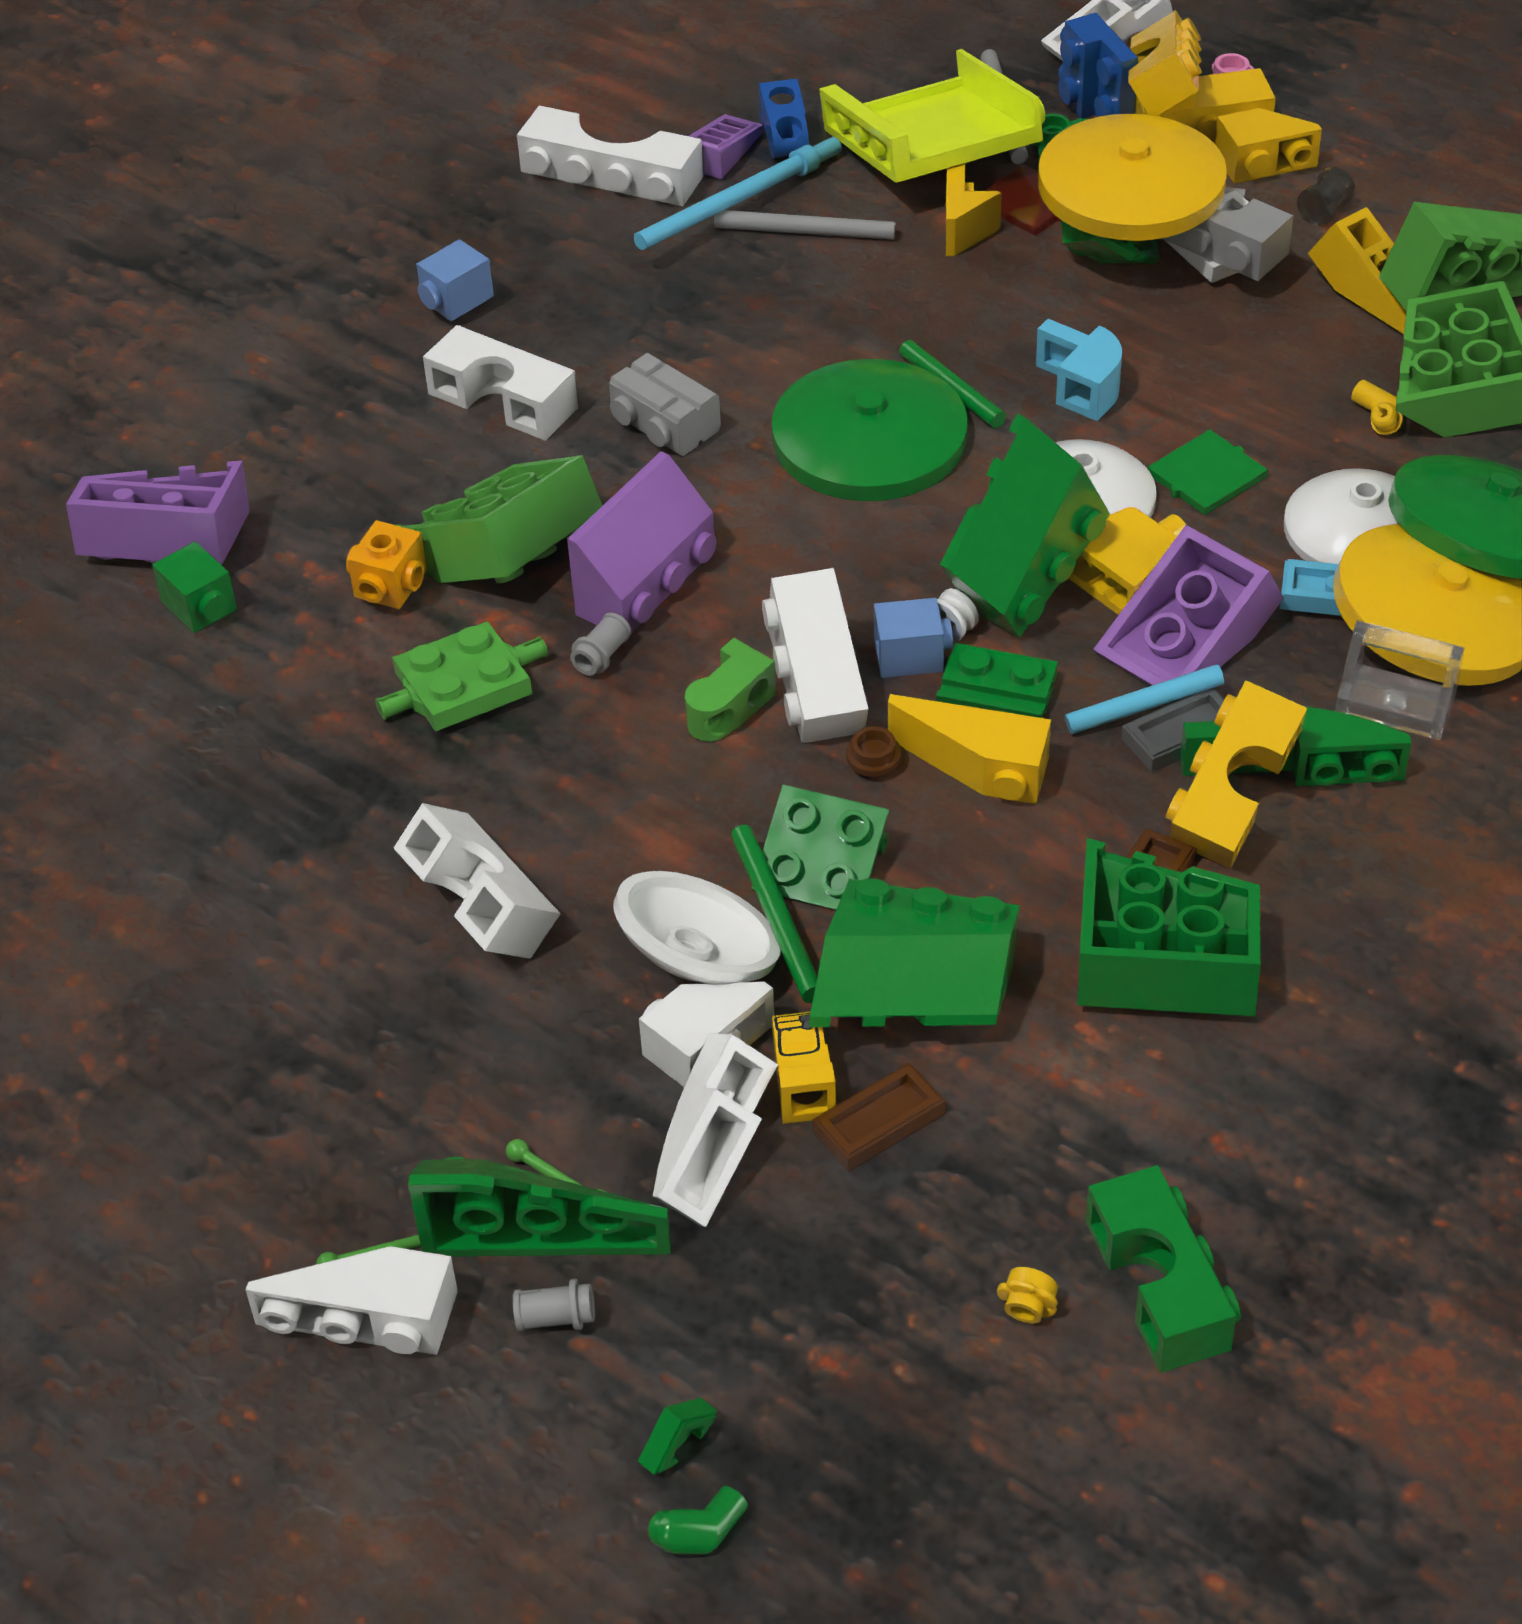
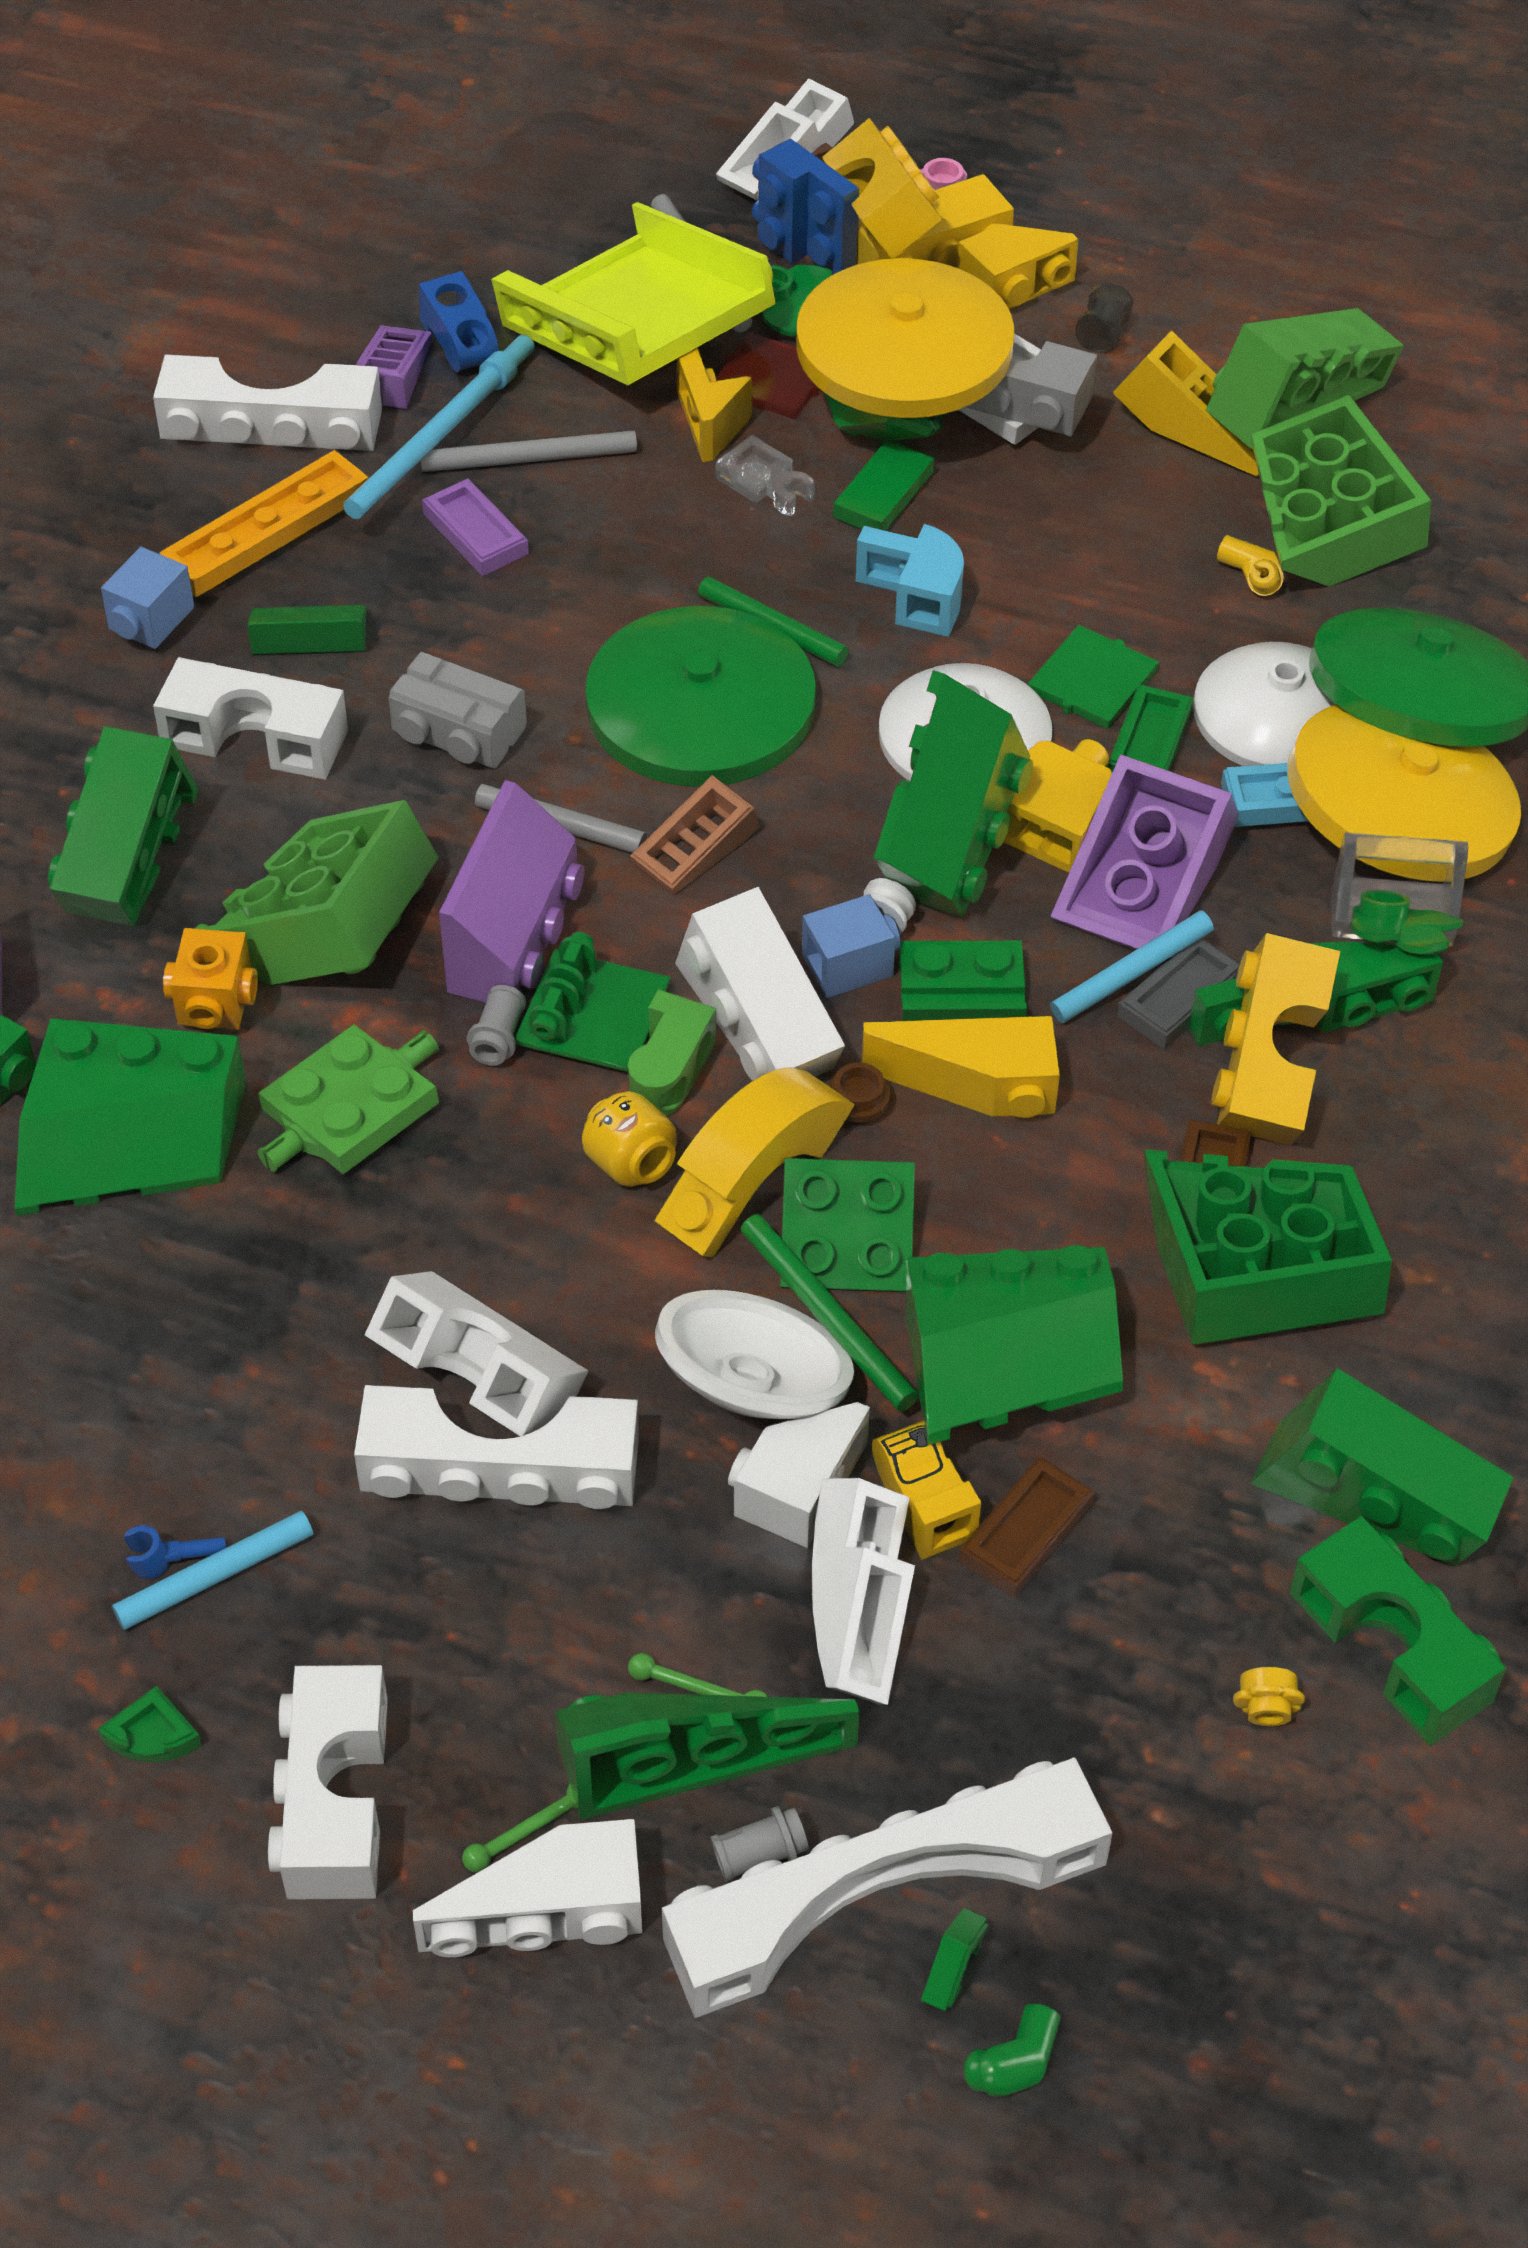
camera: 20 degrees left, 5 degrees up
none -> green wedge [14,1018,246,1216]
none -> green wedge [48,726,199,927]
none -> green tile [98,1686,202,1762]
none -> medium azure bar [112,1510,313,1630]
none -> blue hand [124,1525,226,1580]
none -> light orange plate [159,450,369,597]
none -> green slope [248,605,366,654]
none -> white arch [268,1665,388,1899]
none -> white arch [354,1385,639,1509]
none -> medium lavender tile [422,478,529,576]
none -> light grey bar [475,784,647,853]
none -> green hinge [515,932,671,1072]
none -> yellow head [582,1091,677,1187]
none -> nougat slope [630,776,760,895]
none -> yellow arch [654,1067,855,1258]
none -> white arch [662,1757,1112,2018]
none -> clear plate [716,435,815,516]
none -> green tile [833,440,934,531]
none -> green tile [1108,684,1194,772]
none -> green wedge [1250,1368,1514,1567]
none -> green plate [1350,890,1464,955]

